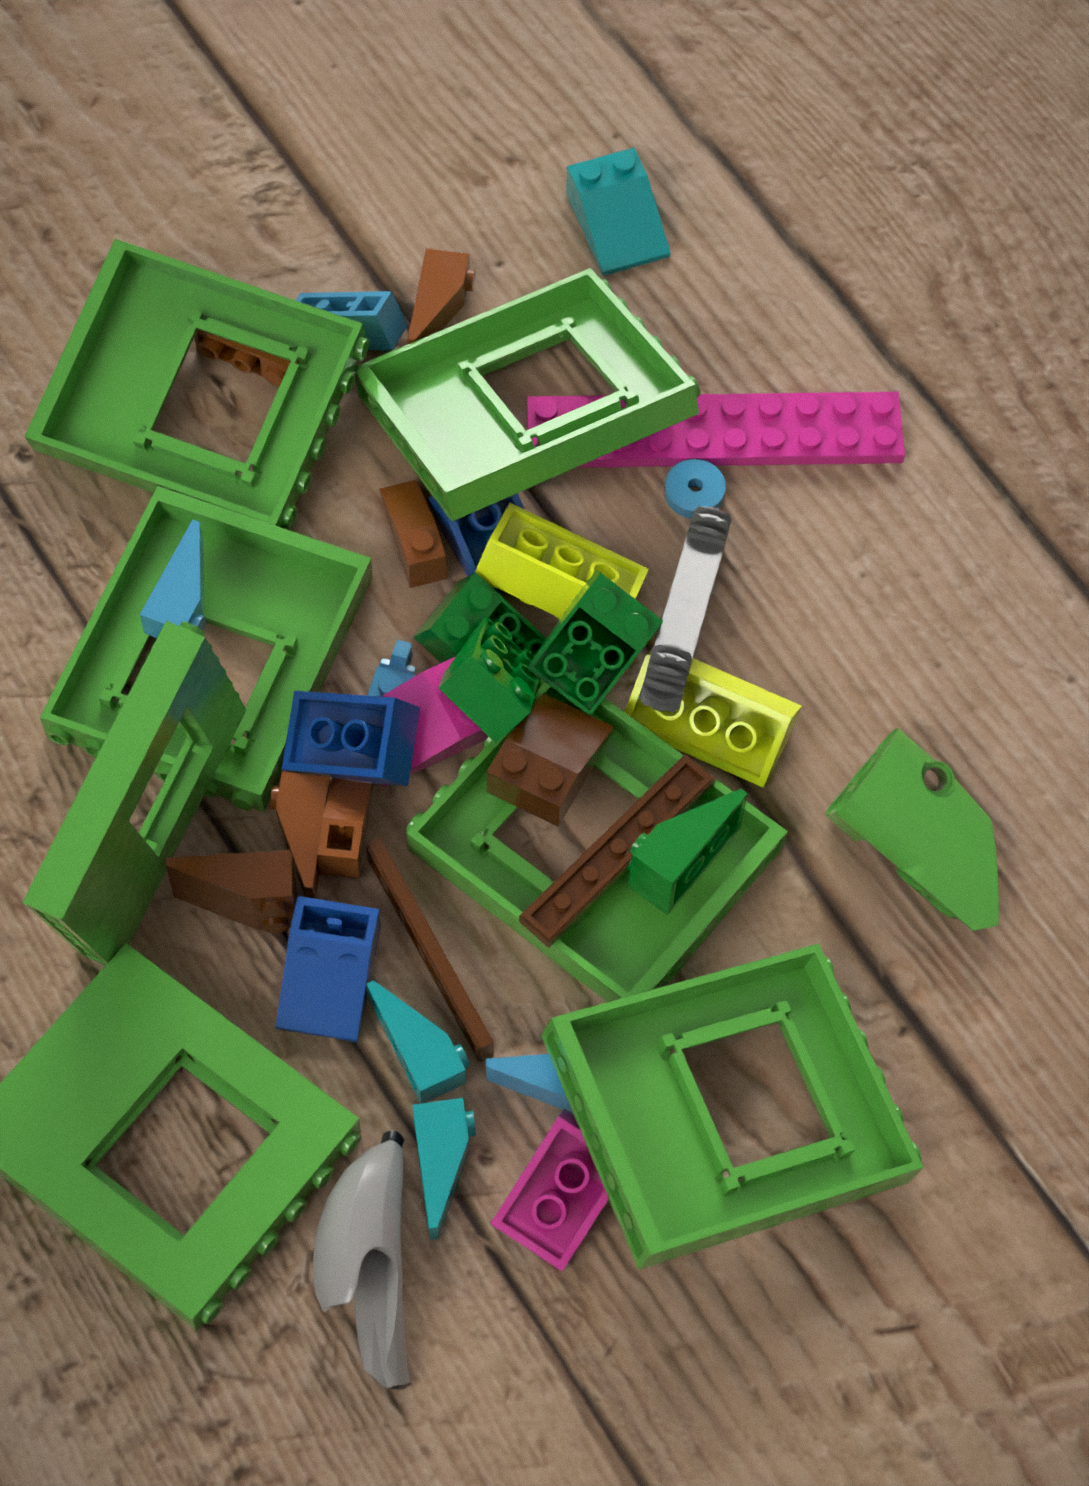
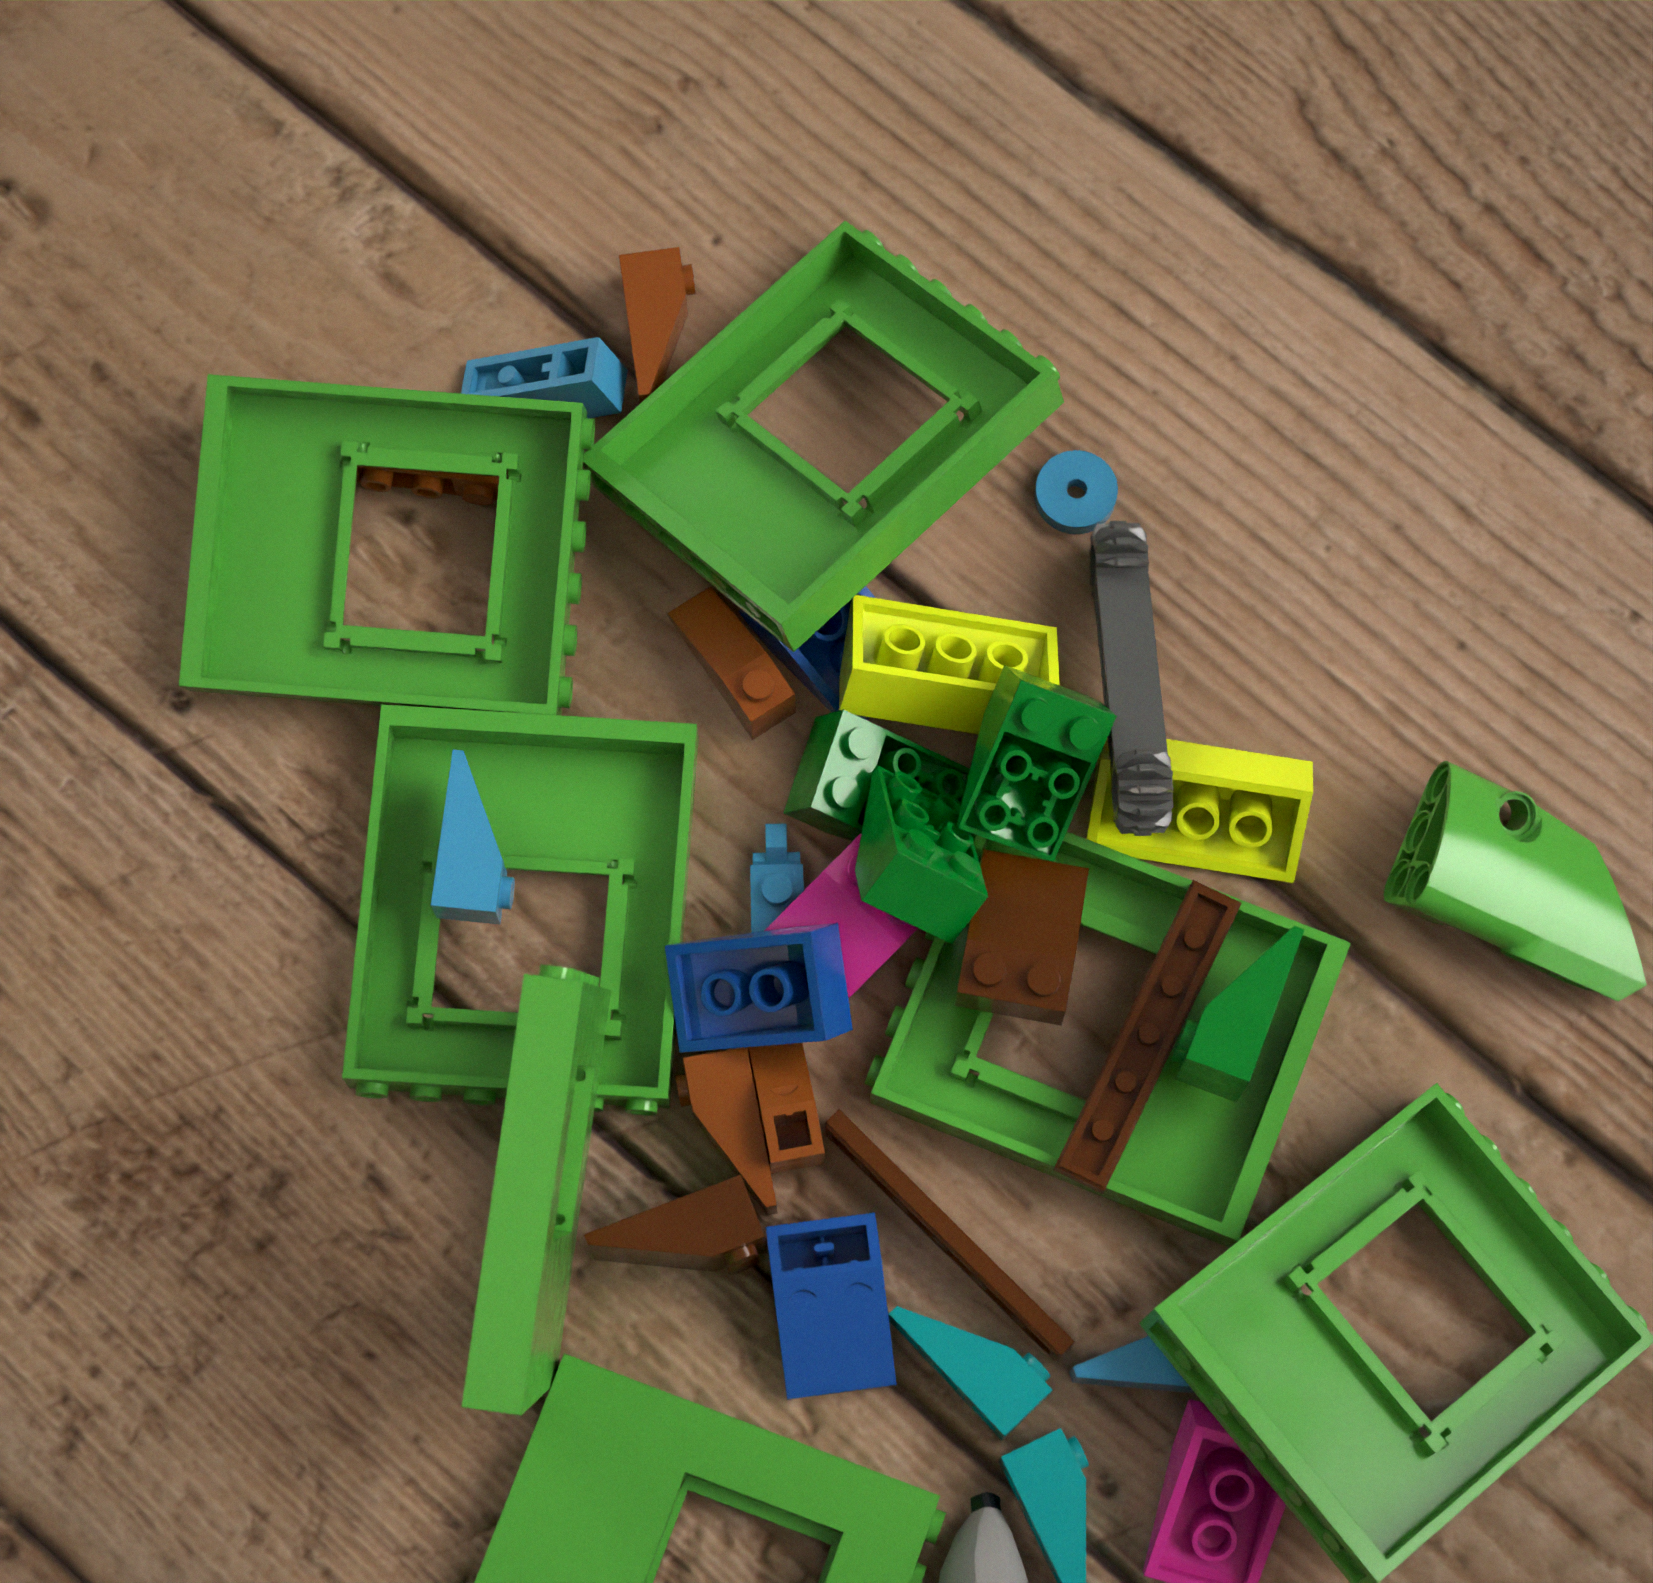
camera: 15 degrees left, 10 degrees up
dark pink plate [527,392,905,468] -> none
teal slope [566,147,671,276] -> none

